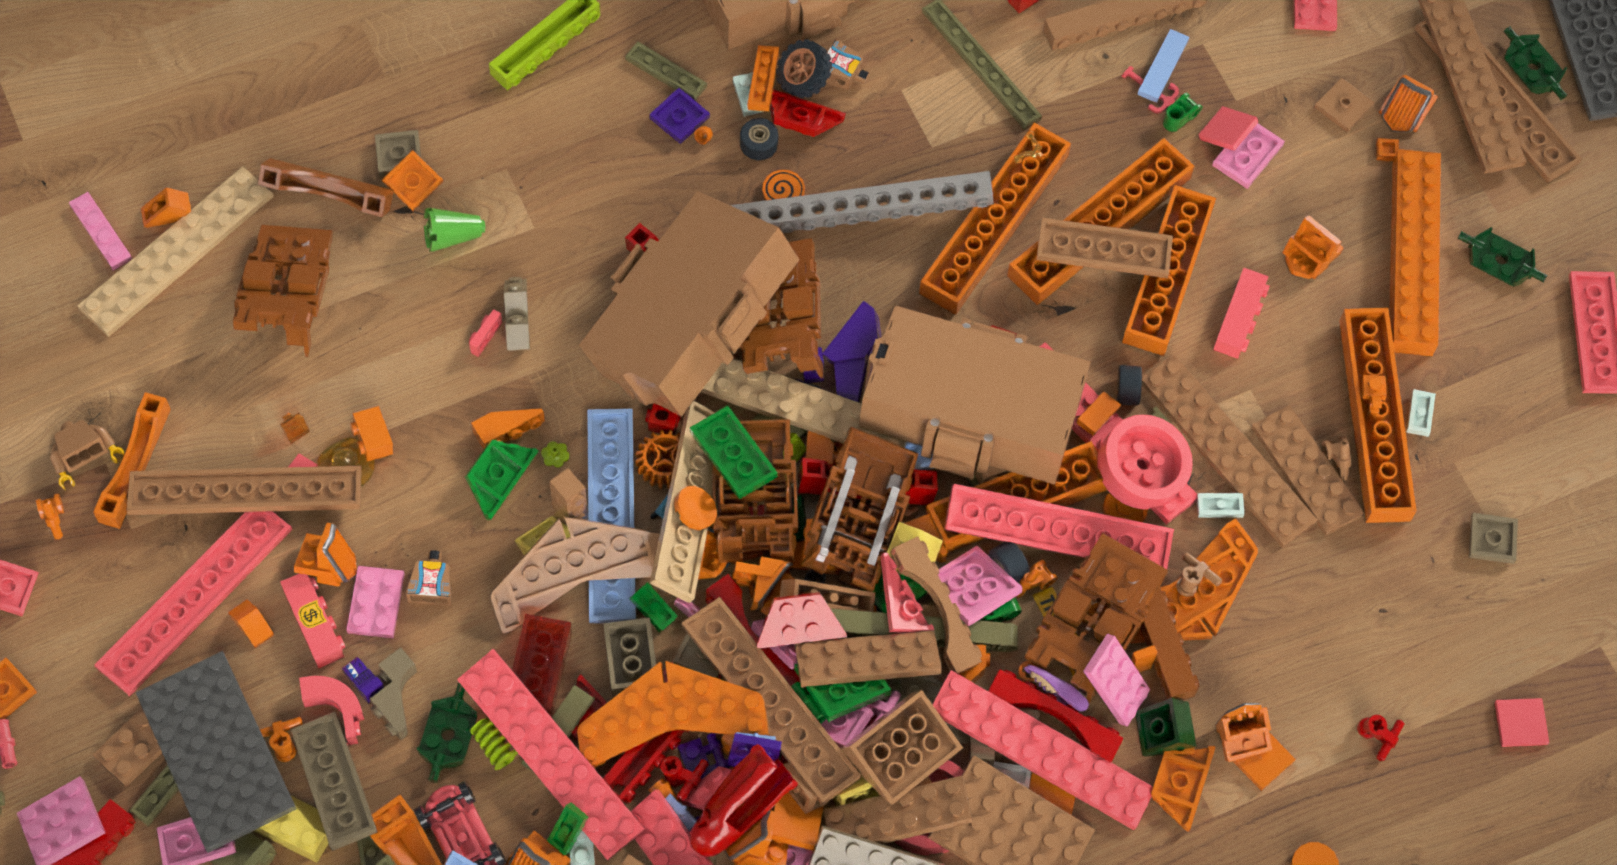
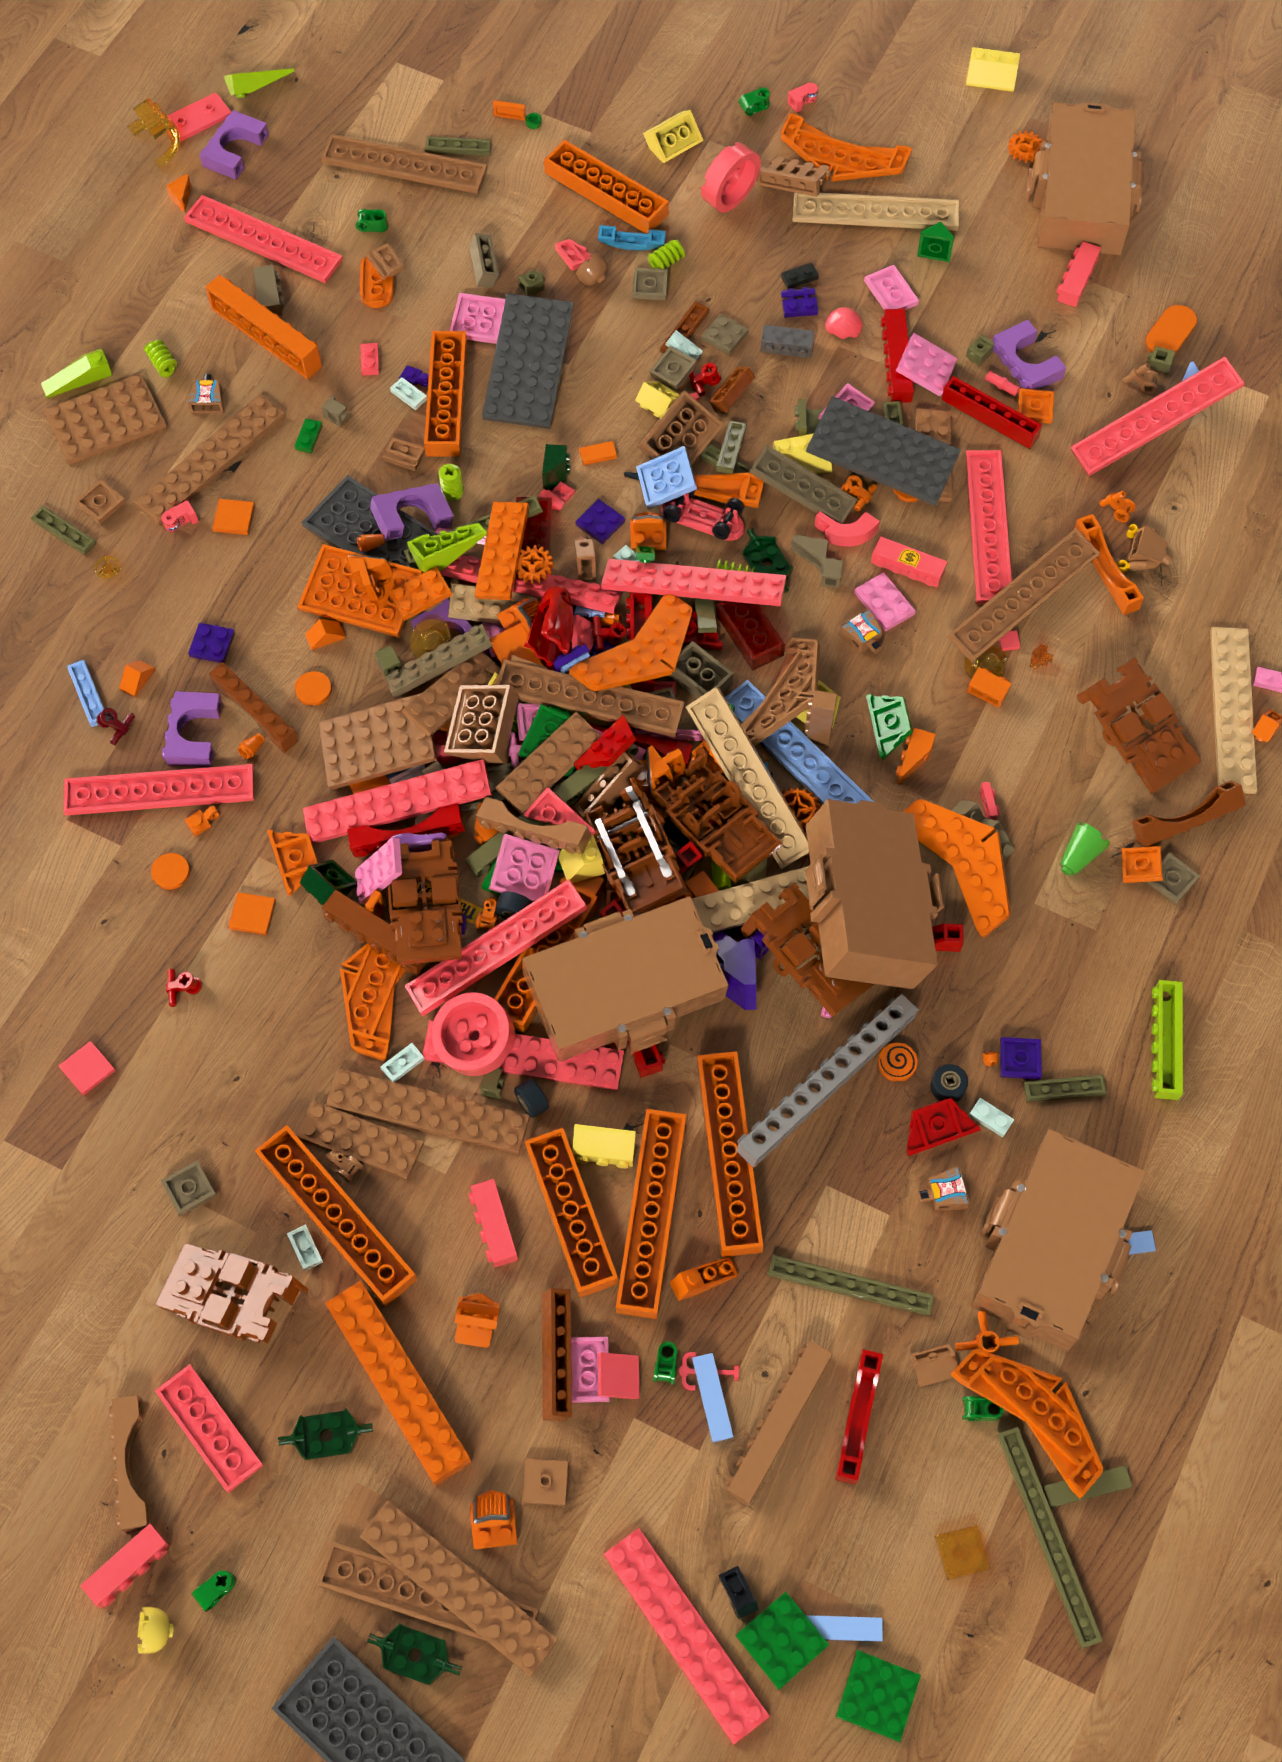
camera: 145 degrees right, 0 degrees up
orange slope [228,599,274,648] -> none
orange piece [294,523,357,587] -> none
dark purple leg [342,657,384,704] -> none
lime plant [541,441,570,468] -> none
orange tile [674,486,717,530] -> none
green plate [689,406,778,500] -> none
orange plate [747,45,779,111] -> none
black wheel [776,39,832,98] -> none
clear yellow piece [1014,130,1043,163] -> none
medium nougat plate [1036,218,1173,278] -> none
orange tile [1076,392,1121,436] -> none
medium nougat piece [1176,552,1222,597] -> none
orange piece [1215,703,1272,762] -> none
orange plate [1362,375,1387,414] -> none
orange tile [1376,138,1399,161] -> none
none -> piece [155,1243,308,1344]
none -> dark orange brick [542,1288,572,1421]
none -> light yellow slope [572,1124,636,1169]
none -> orange slope [670,1257,738,1301]
none -> orange wing [903,799,1011,938]
none -> red brick [941,376,1042,449]

